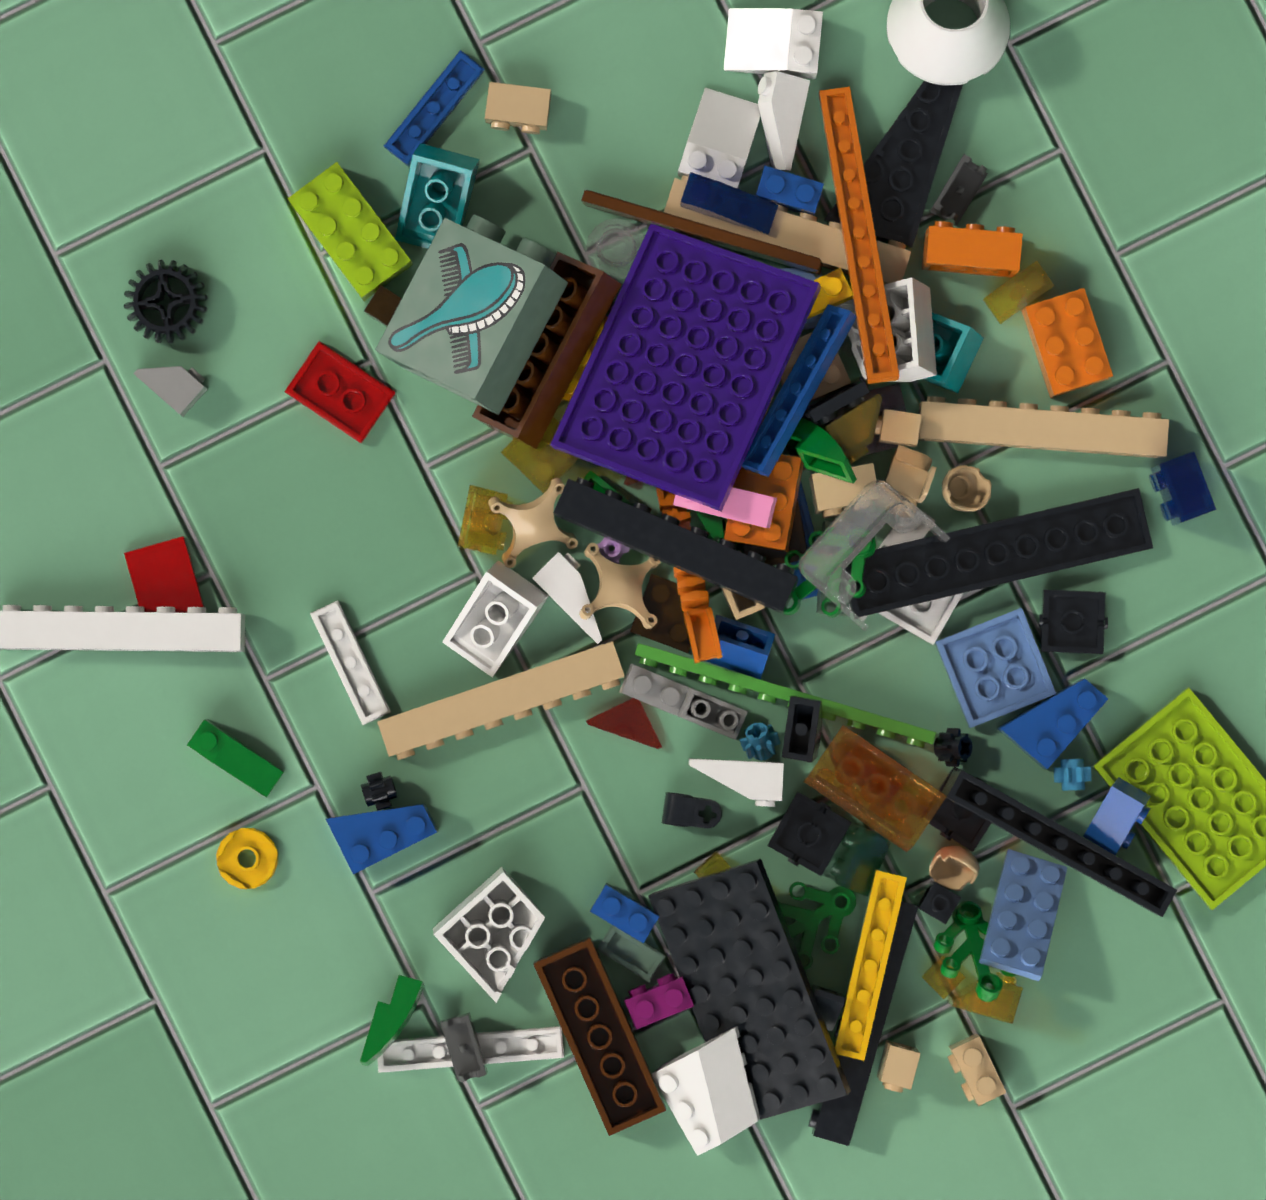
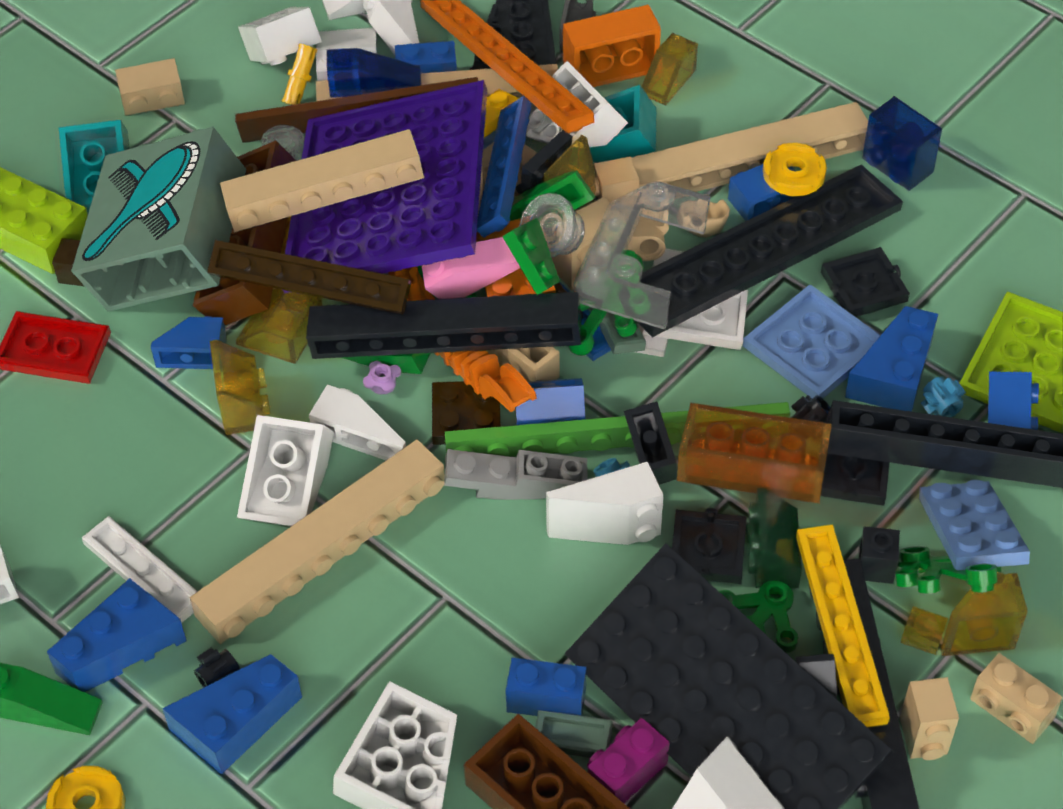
camera: 20 degrees left, 35 degrees down
blue tile [384,50,485,166] -> none
tan piece [488,478,578,568] -> none
tan piece [579,543,661,629] -> none
clear red tile [586,698,662,749] -> none
black piece [661,792,722,828] -> none
tan hair [929,845,980,891] -> none
orange brick [1022,288,1113,398] -> none
none -> blue wedge [47,578,187,692]
none -> blue slope [151,316,227,369]
none -> dark brown plate [207,240,411,315]
none -> tan brick [220,129,424,232]
none -> white brick [238,7,322,66]
none -> yellow pin [281,43,318,105]
none -> green wing [502,218,560,295]
none -> clear piece [519,193,585,258]
none -> blue brick [728,164,796,221]
none -> yellow tile [763,143,827,196]

